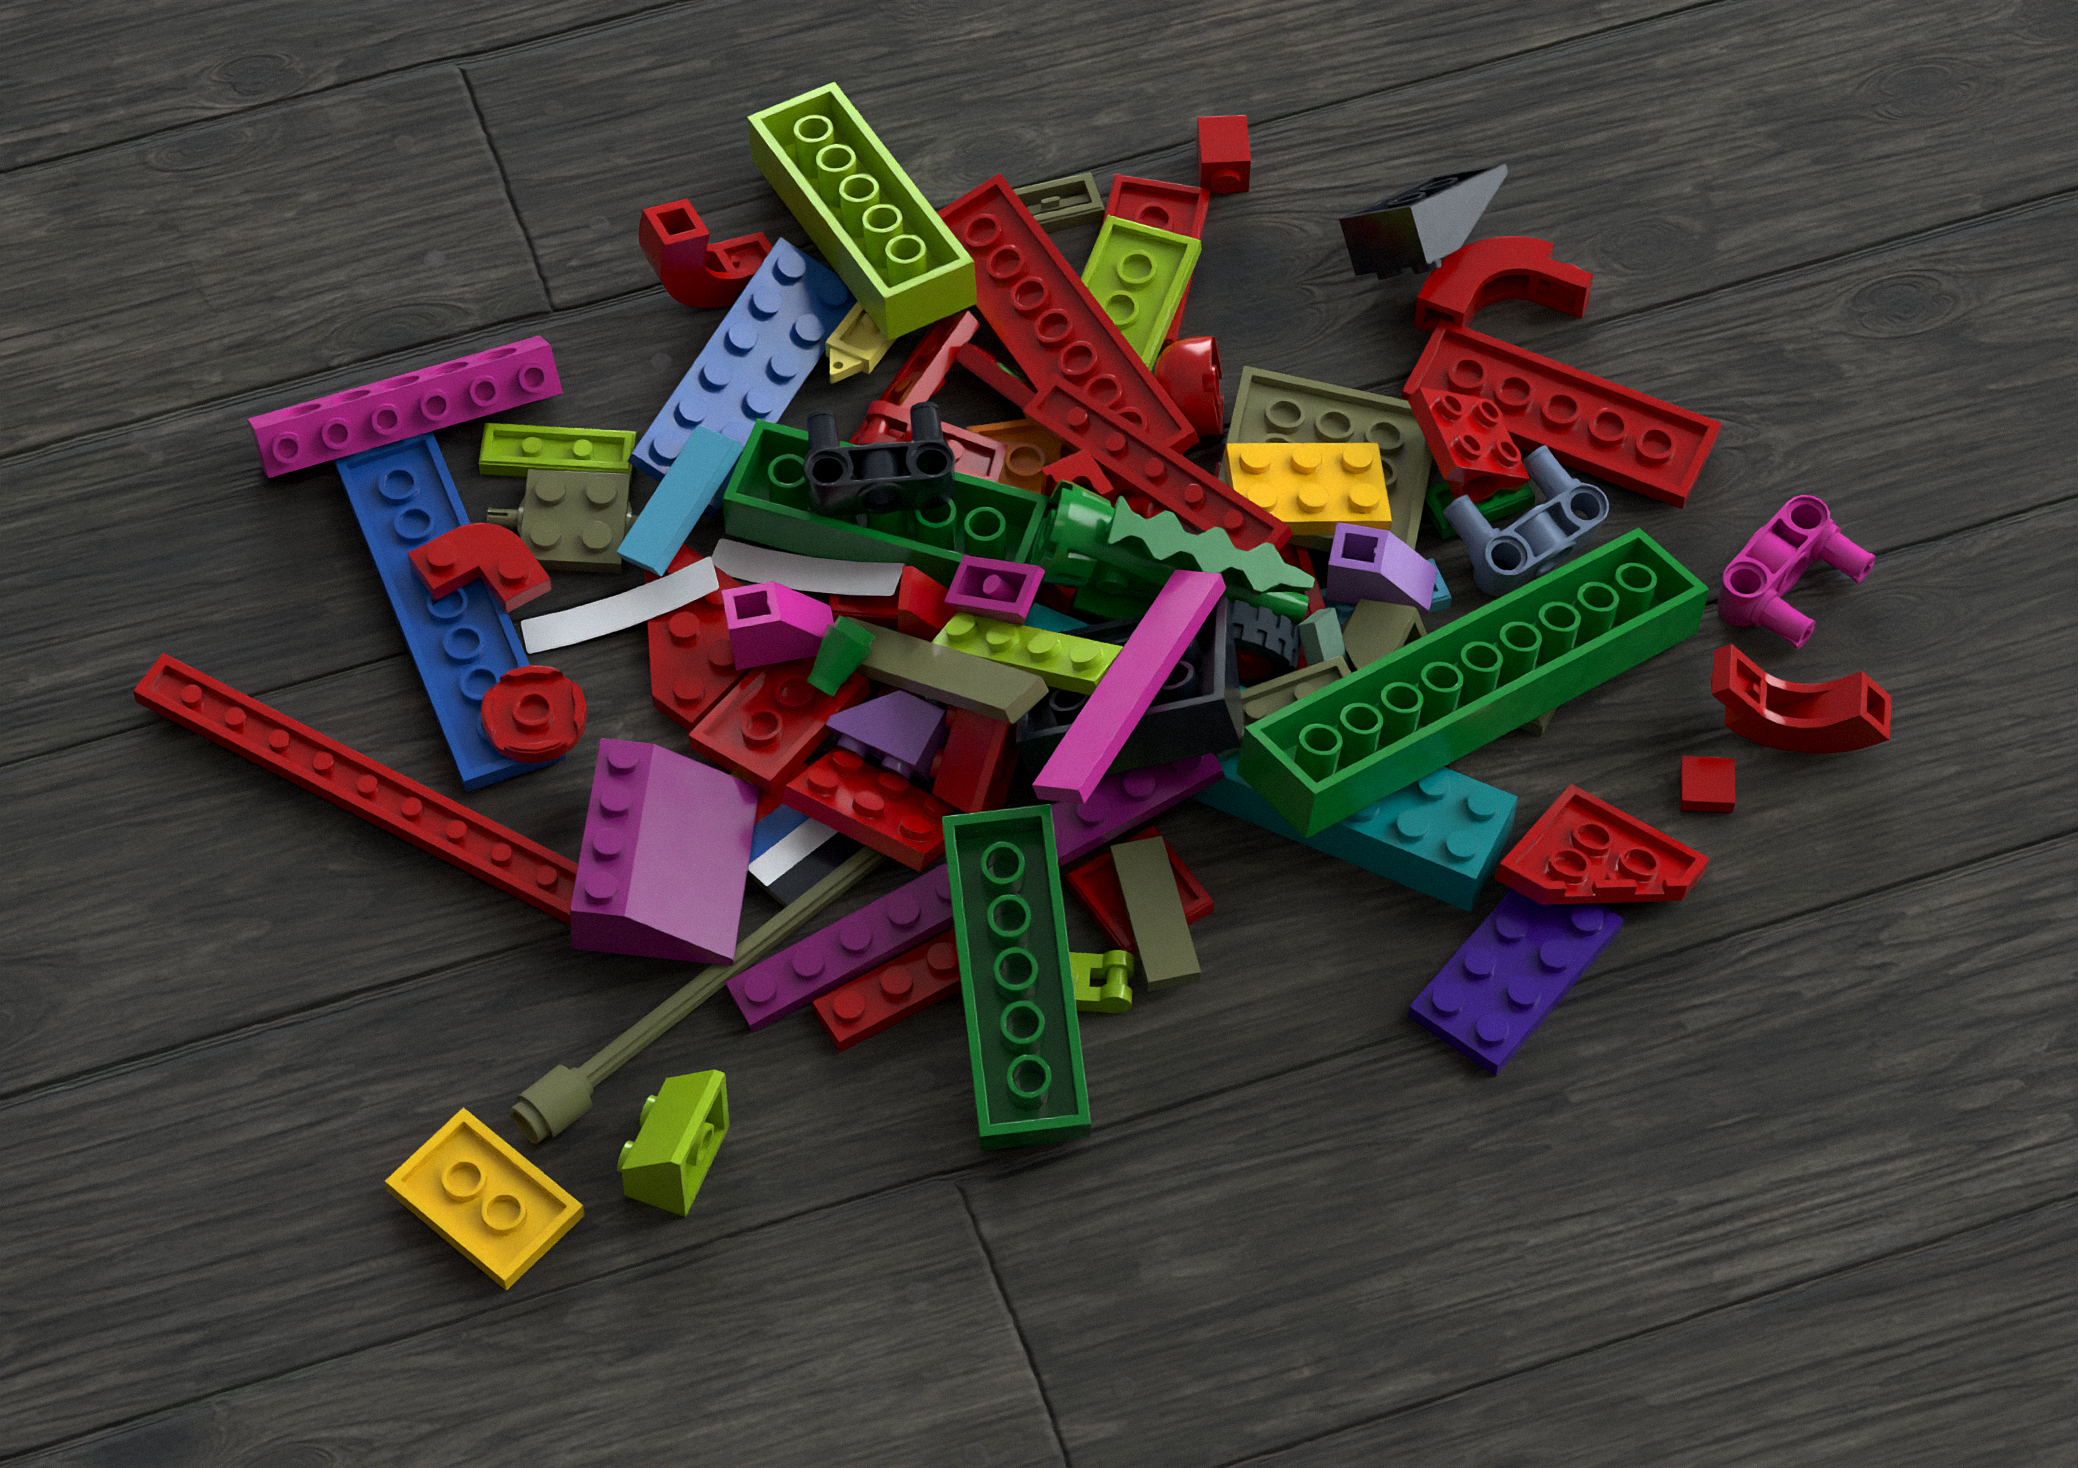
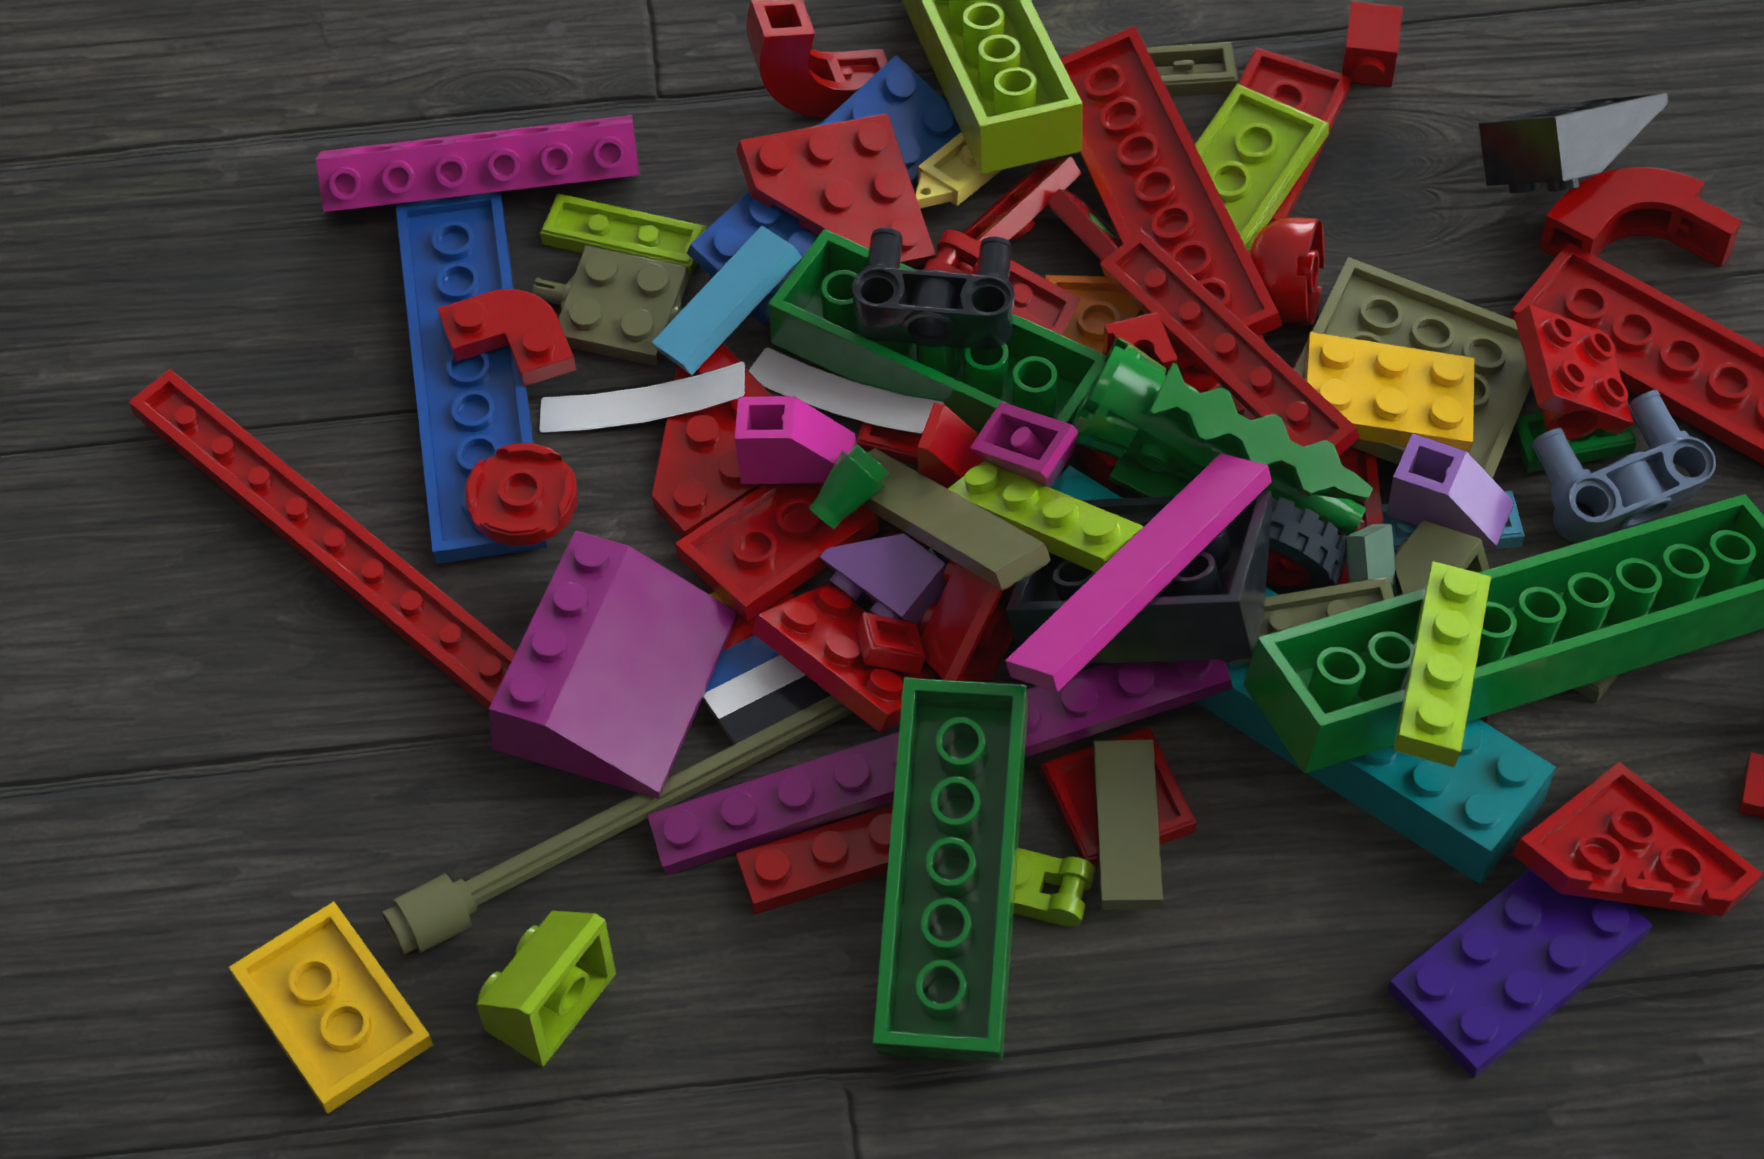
camera: 15 degrees right, 0 degrees up
none -> red plate [736,113,936,267]
none -> red tile [856,613,926,674]
none -> lime plate [1393,561,1491,768]

